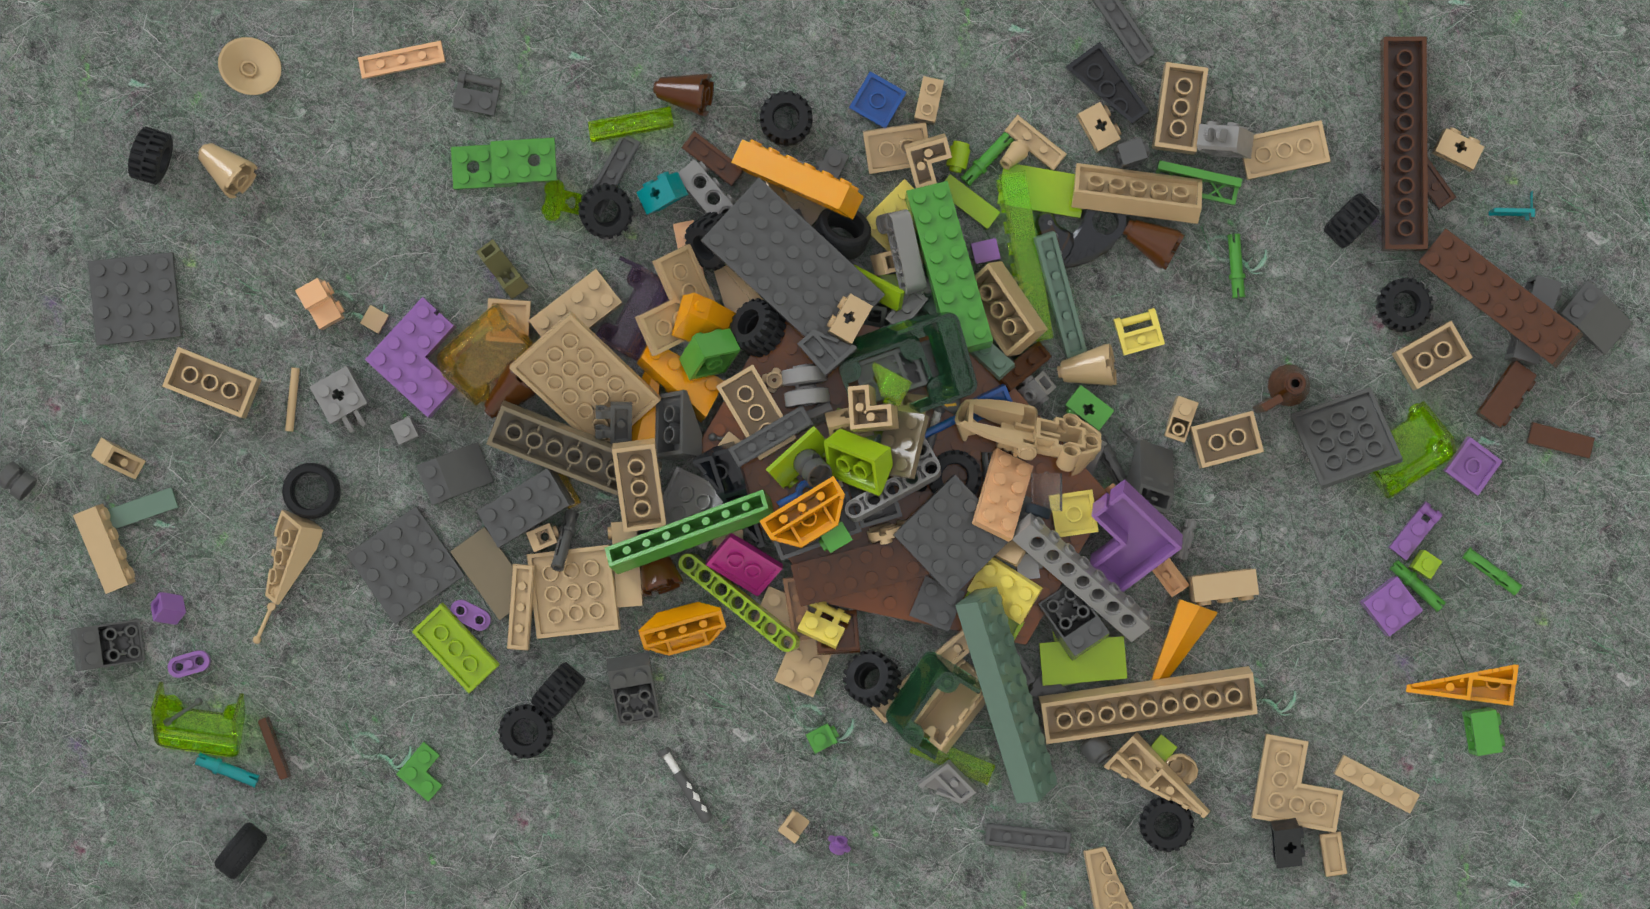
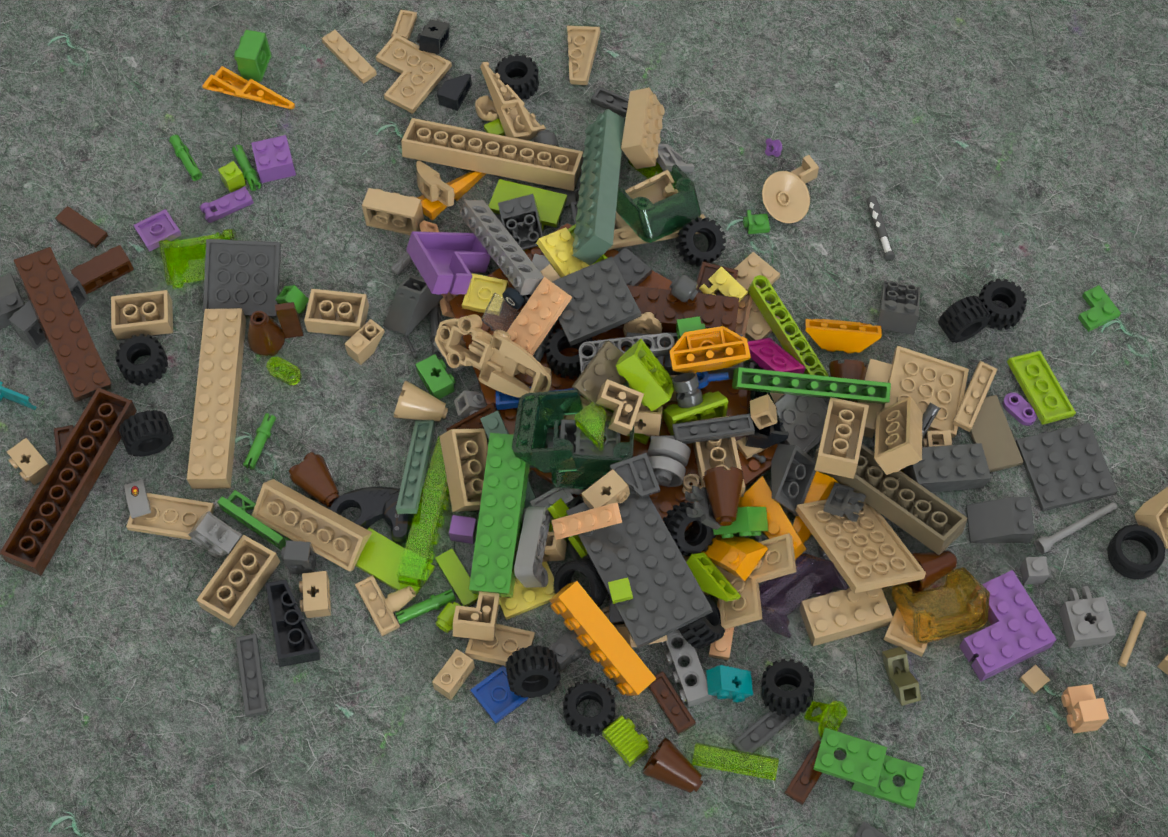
camera: 155 degrees left, 25 degrees down
light yellow plate [1113,308,1165,356] -> none
none -> light grey slope [124,479,151,519]
none -> tan brick [187,308,246,489]
none -> clear neon green plate [266,356,302,385]
none -> bright green brick [275,285,309,314]
none -> tan slope [416,160,455,207]
none -> black slope [437,74,472,111]
none -> black tyre [506,645,561,698]
none -> light nougat plate [551,503,622,540]
none -> lime brick [602,715,649,767]
none -> lime tile [608,577,633,604]
none -> tan brick [621,87,665,169]
none -> dark grey head [670,274,699,302]
none -> dark grey plate [685,486,722,530]
none -> lime slope [686,552,741,602]
none -> reddish brown cone [703,466,744,526]
none -> tan brick [750,394,777,430]
none -> tan hat [762,171,810,223]
none -> reddish brown tile [784,740,835,805]
none -> tan brick [874,396,923,475]
none -> light grey piece [1034,502,1117,554]

